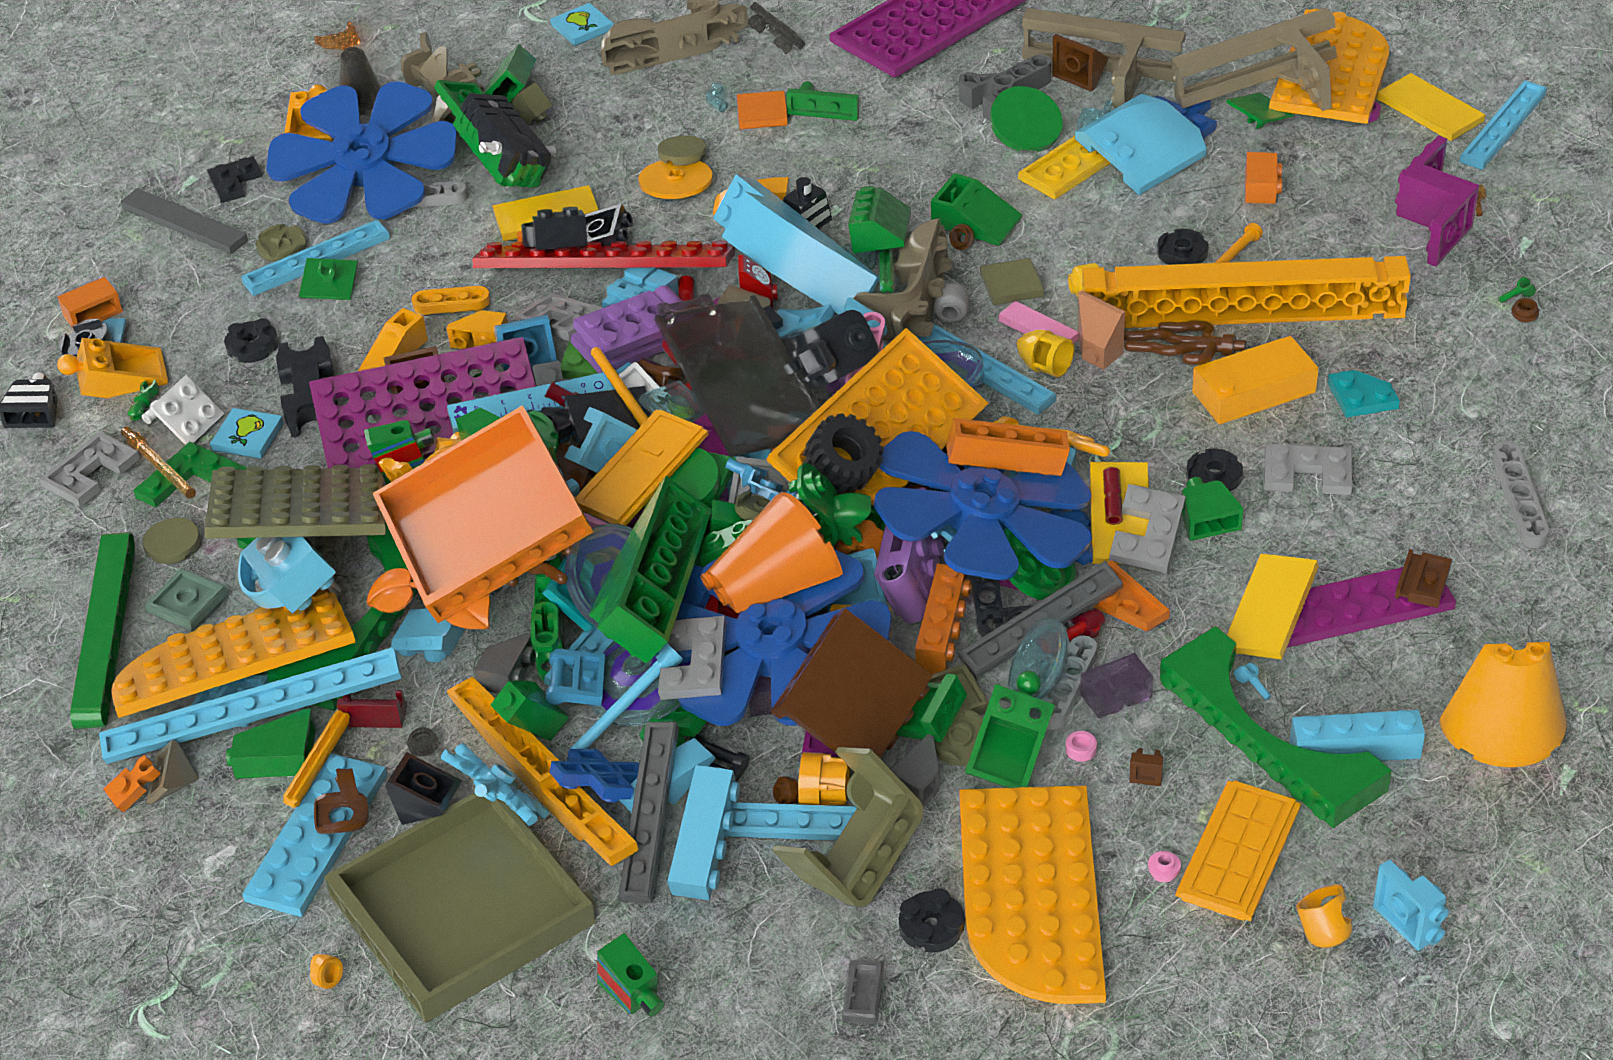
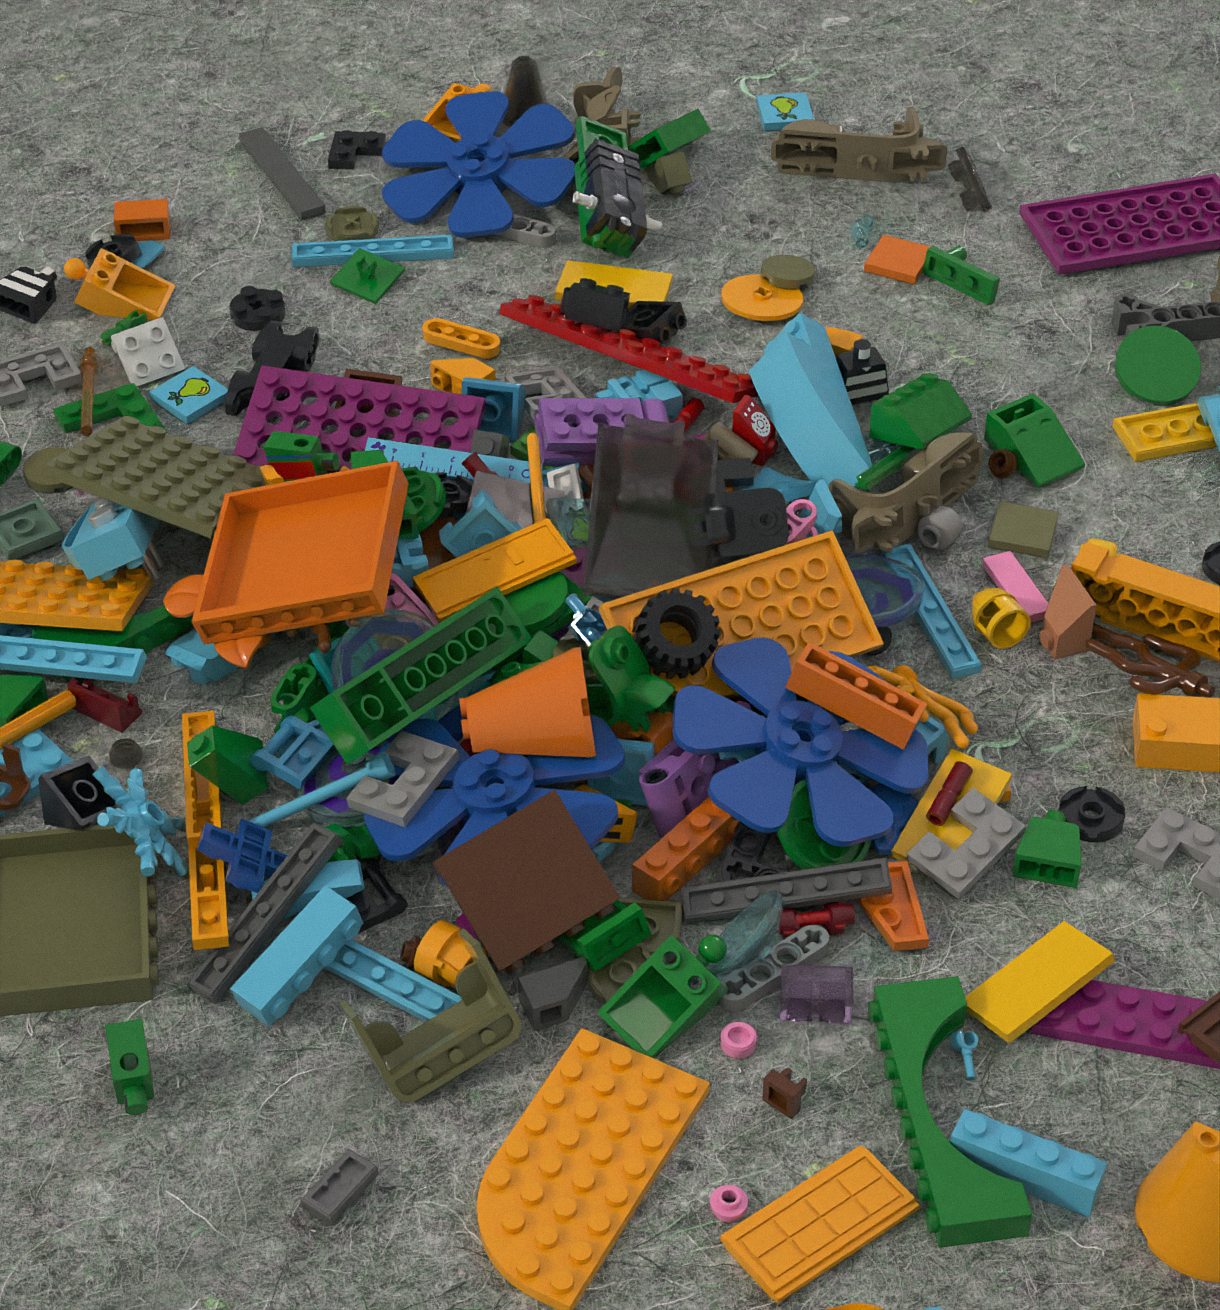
camera: 25 degrees right, 0 degrees up
clear orange helmet [314,22,360,50] -> none
light orange slope [358,308,428,371] -> none
dark grey slope [475,633,536,694] -> none
black plate [898,889,965,953] -> none

